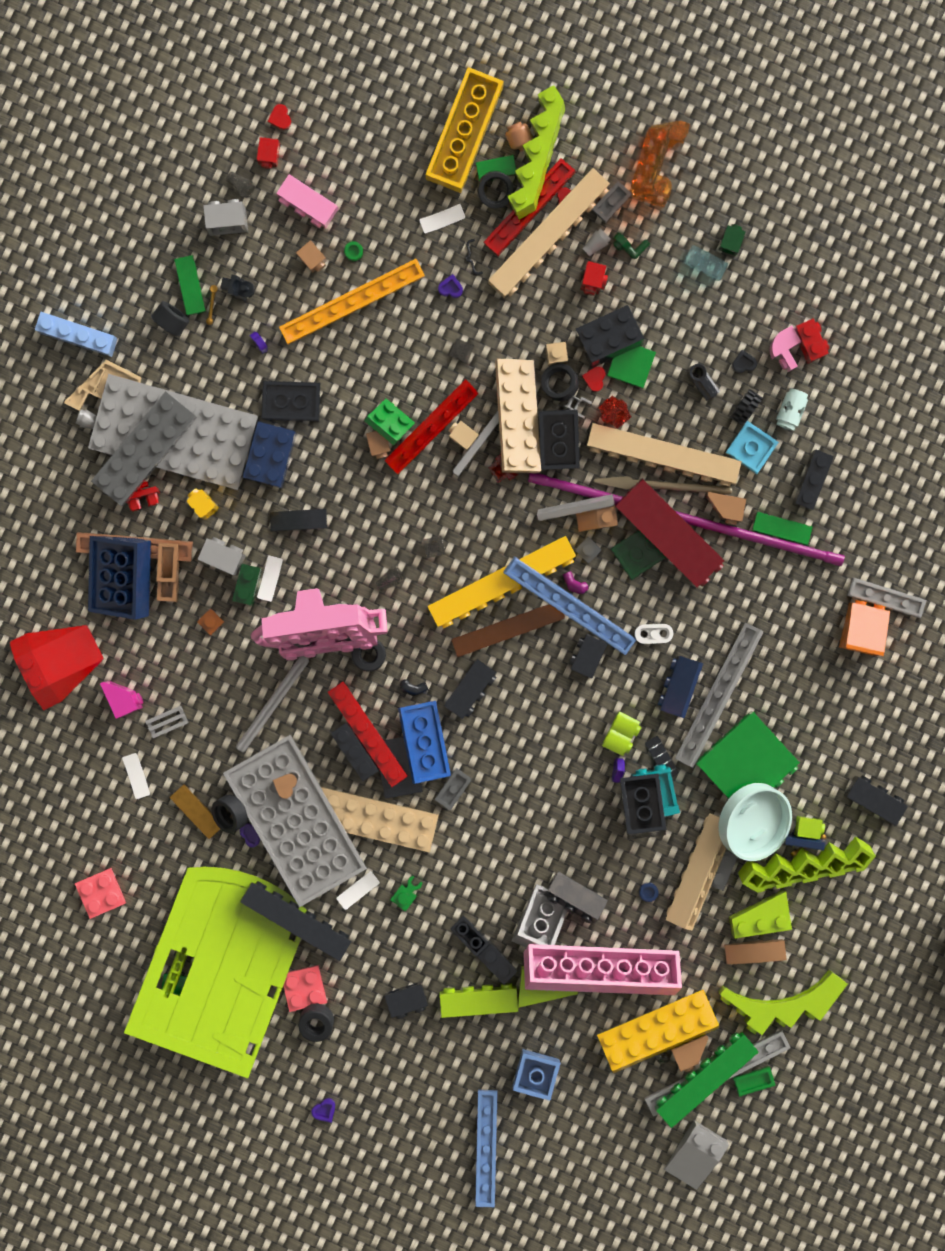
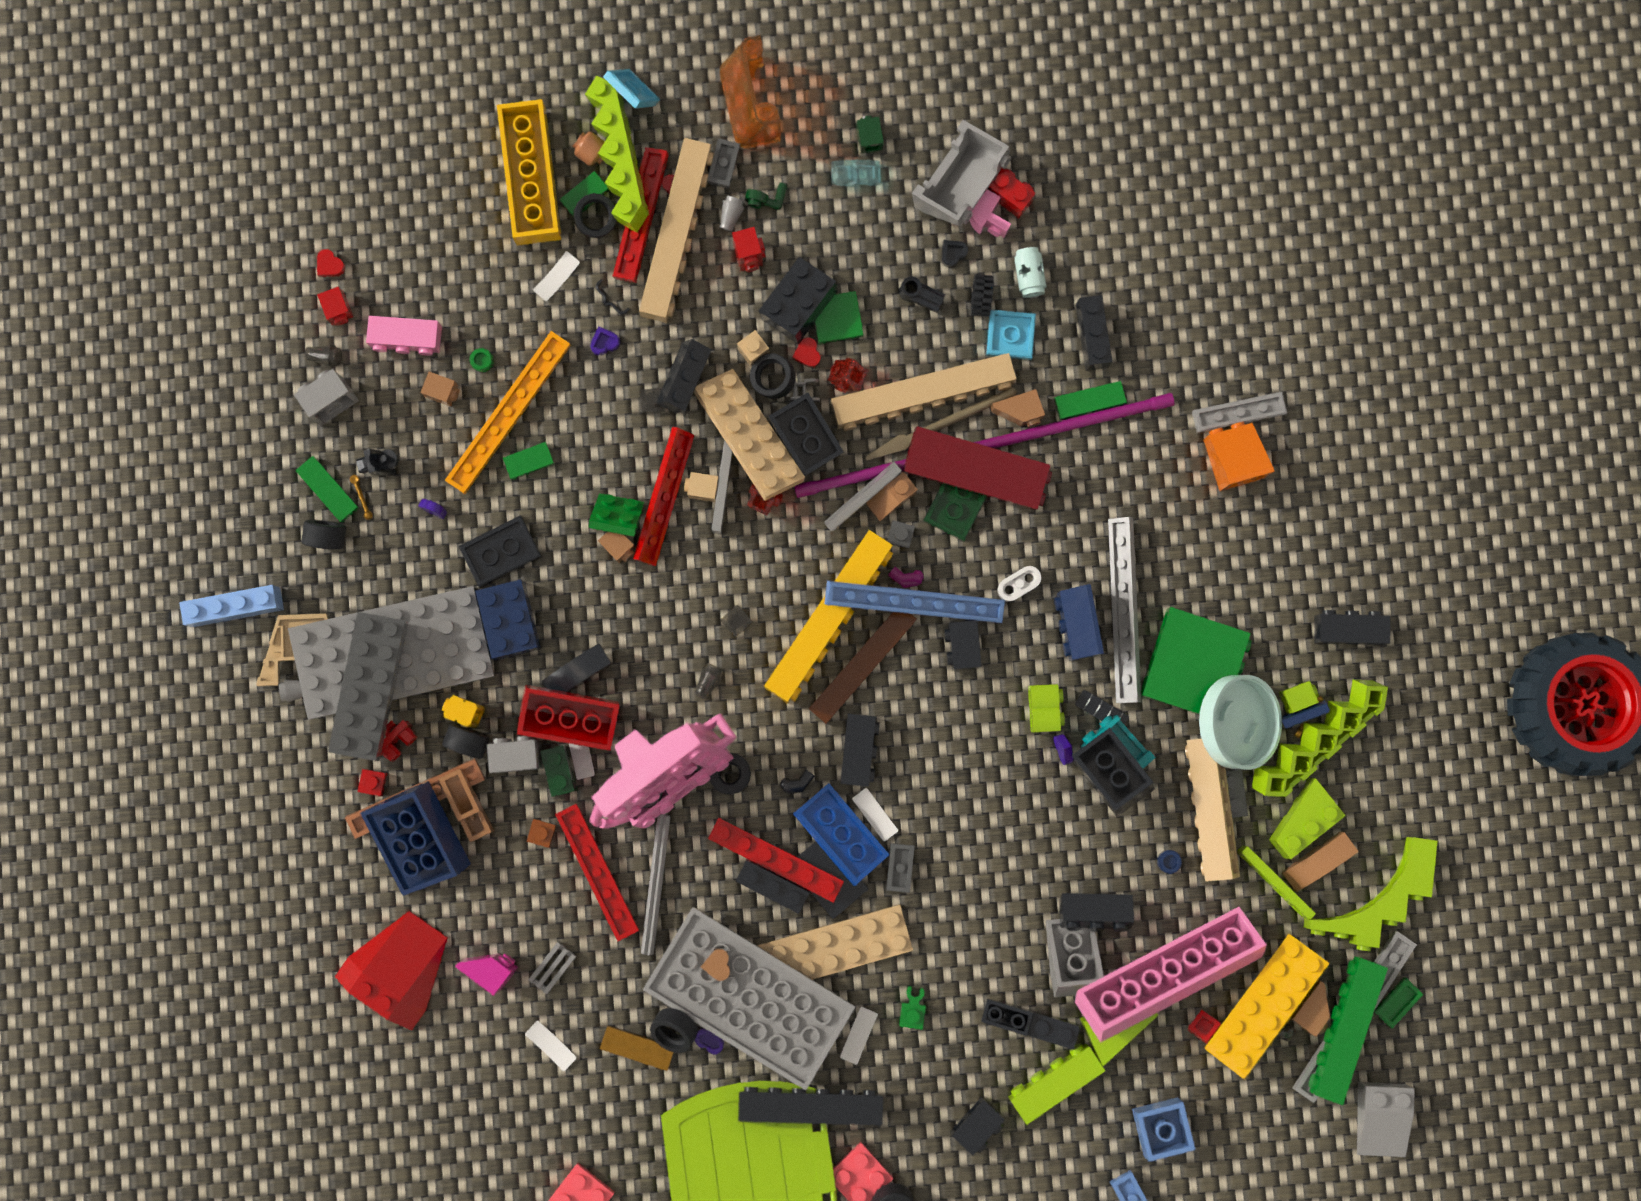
camera: 30 degrees left, 5 degrees down
none -> red plate [358,769,387,796]
none -> black tyre [442,724,489,759]
none -> green tile [503,442,555,480]
none -> red slope [517,685,620,751]
none -> red plate [555,804,639,941]
none -> medium azure tile [603,69,660,108]
none -> black brick [656,339,712,414]
none -> white sticker [852,788,898,841]
none -> light grey windscreen [912,120,1011,226]
none -> red plate [1188,1010,1221,1044]
none -> lime tile [1237,846,1316,919]

